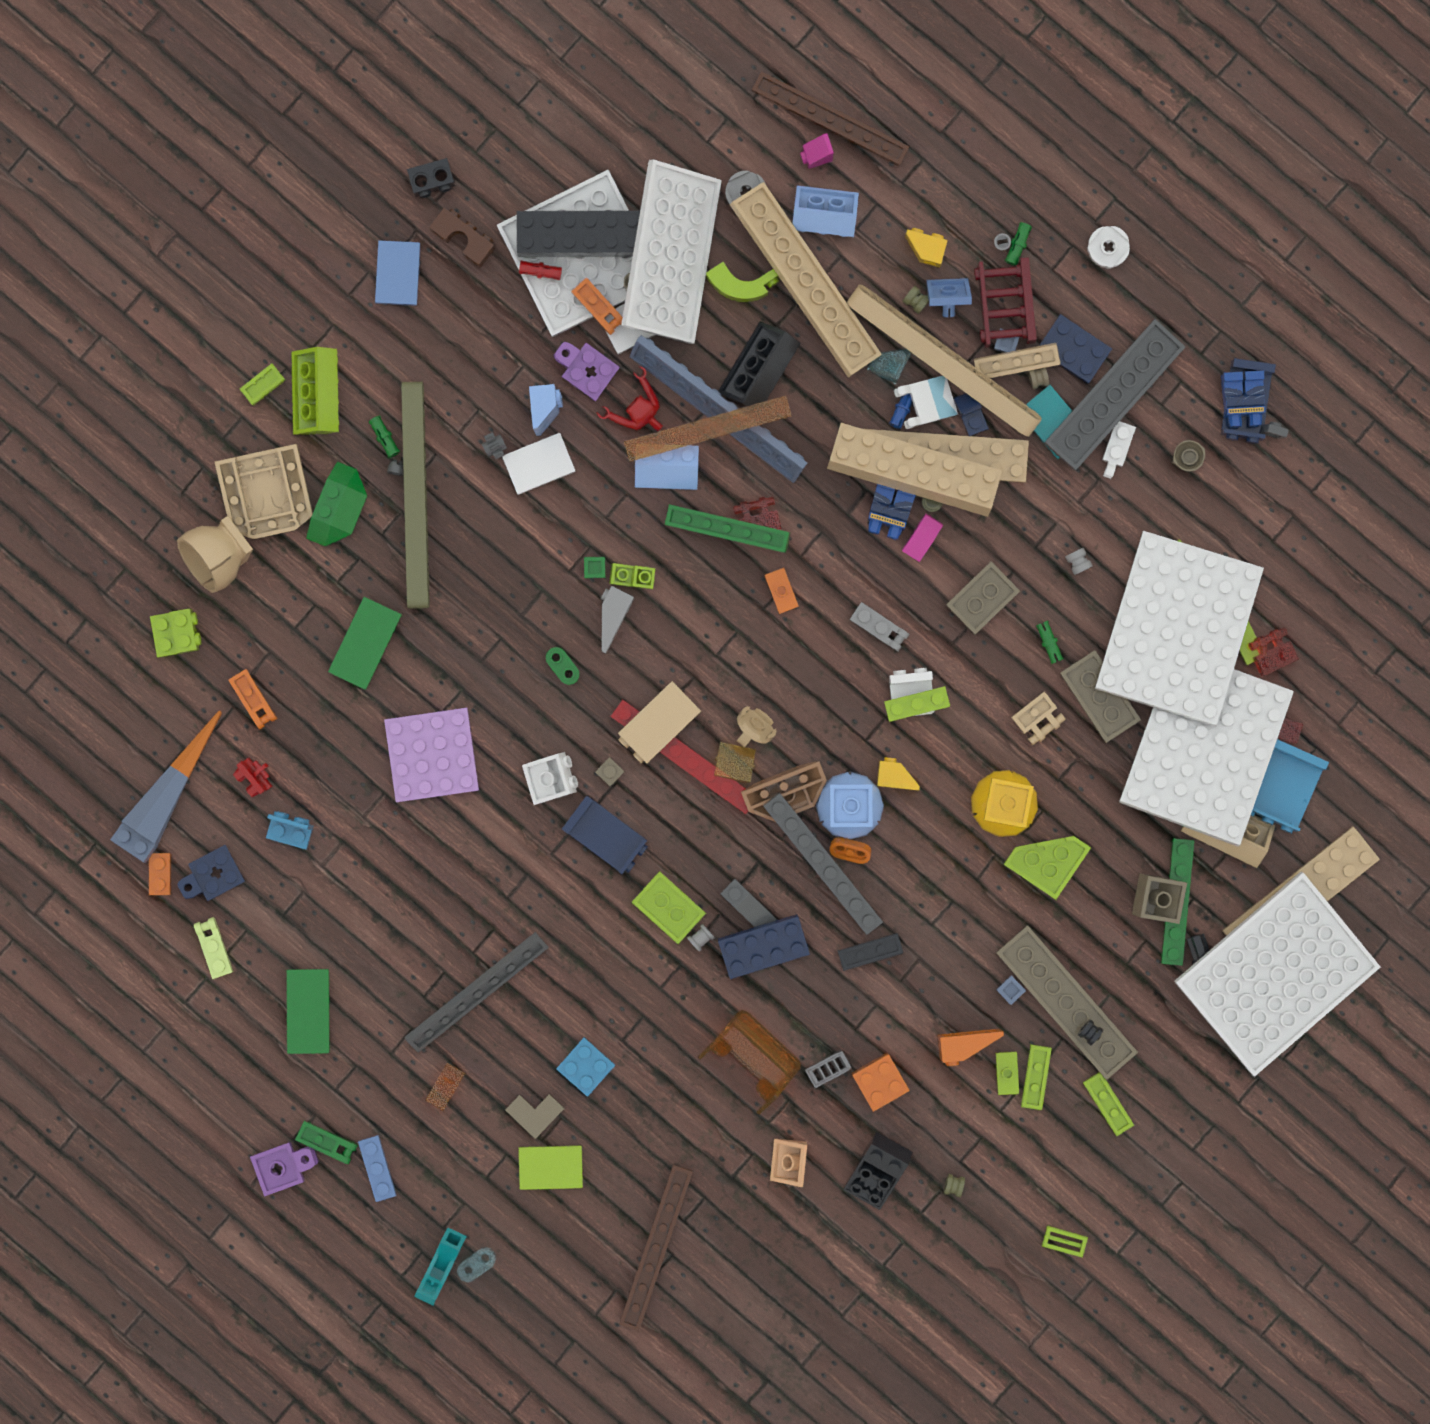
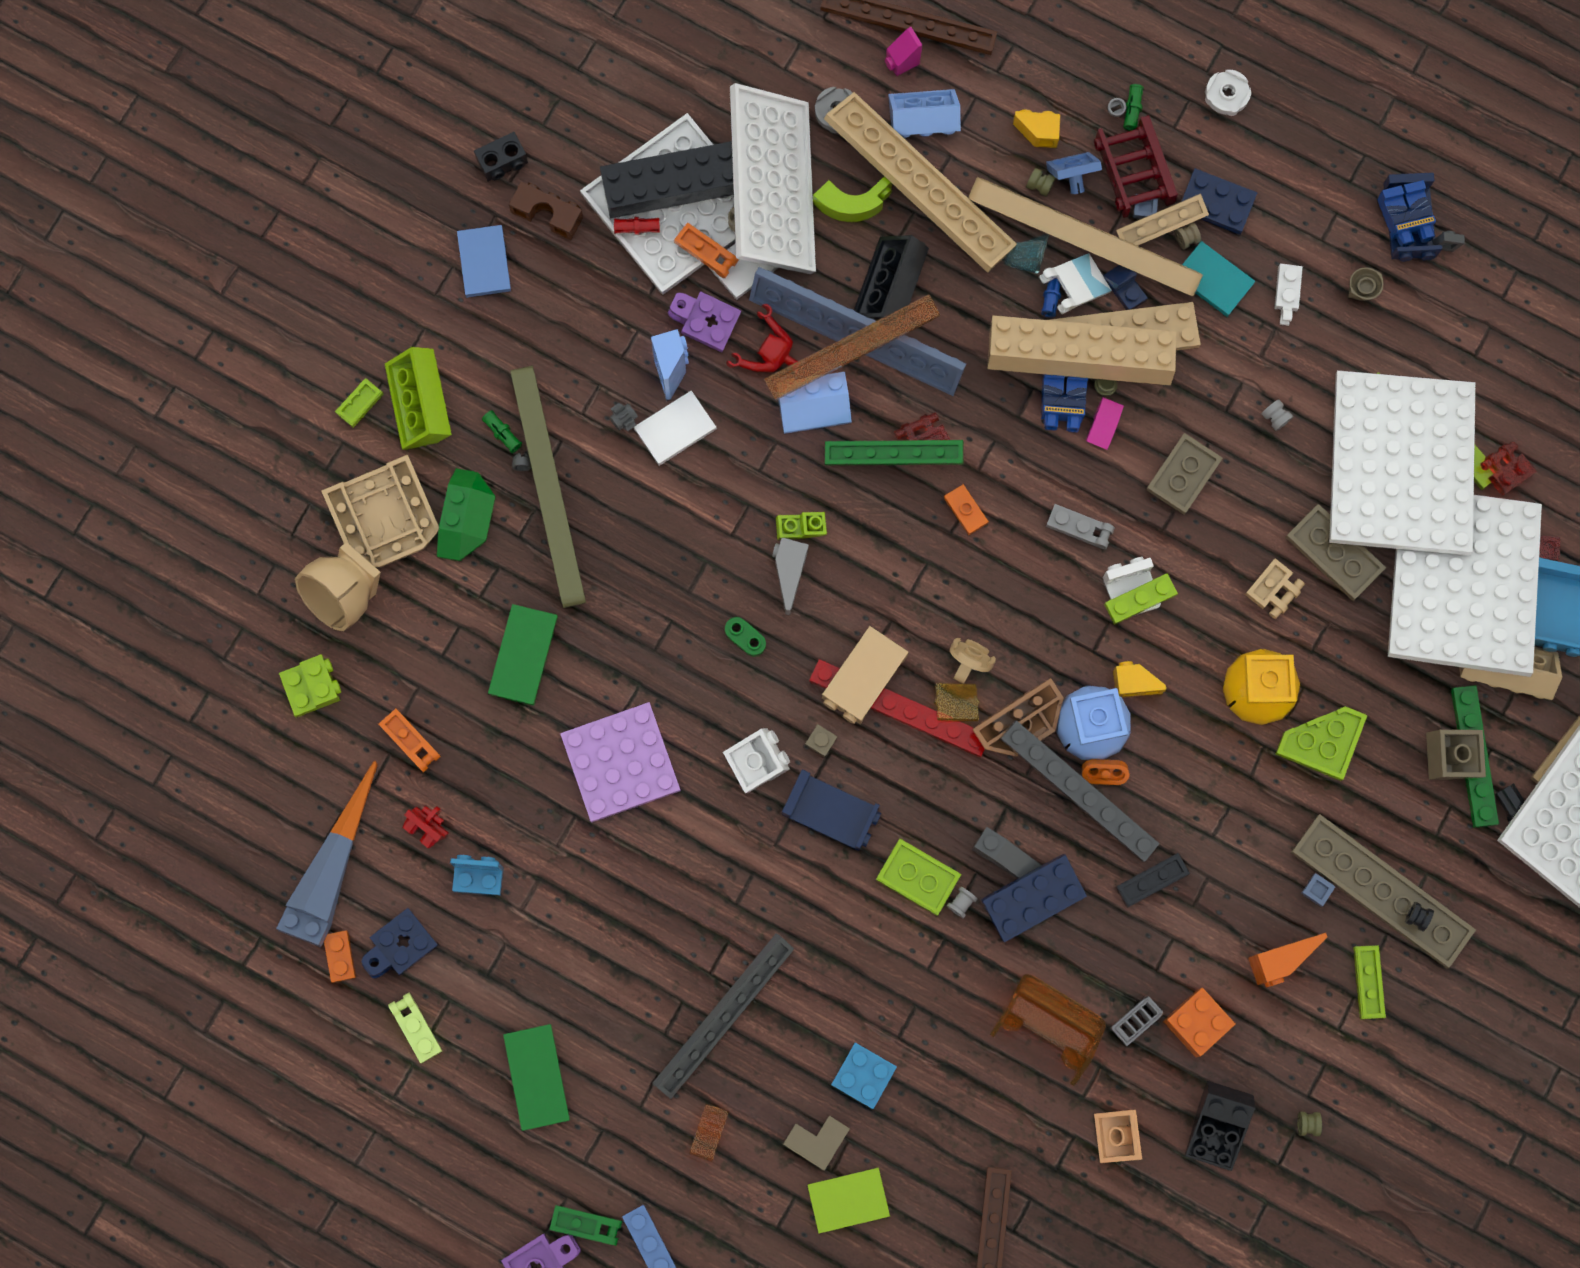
camera: 20 degrees left, 10 degrees down
green plate [584,557,606,579] -> none
lime plate [995,1051,1019,1095] -> none
green pin [1036,621,1064,664] -> none
lime tile [1041,1225,1088,1258] -> none
dark grey plate [1044,319,1185,471] -> none
lime tile [1082,1072,1134,1136] -> none

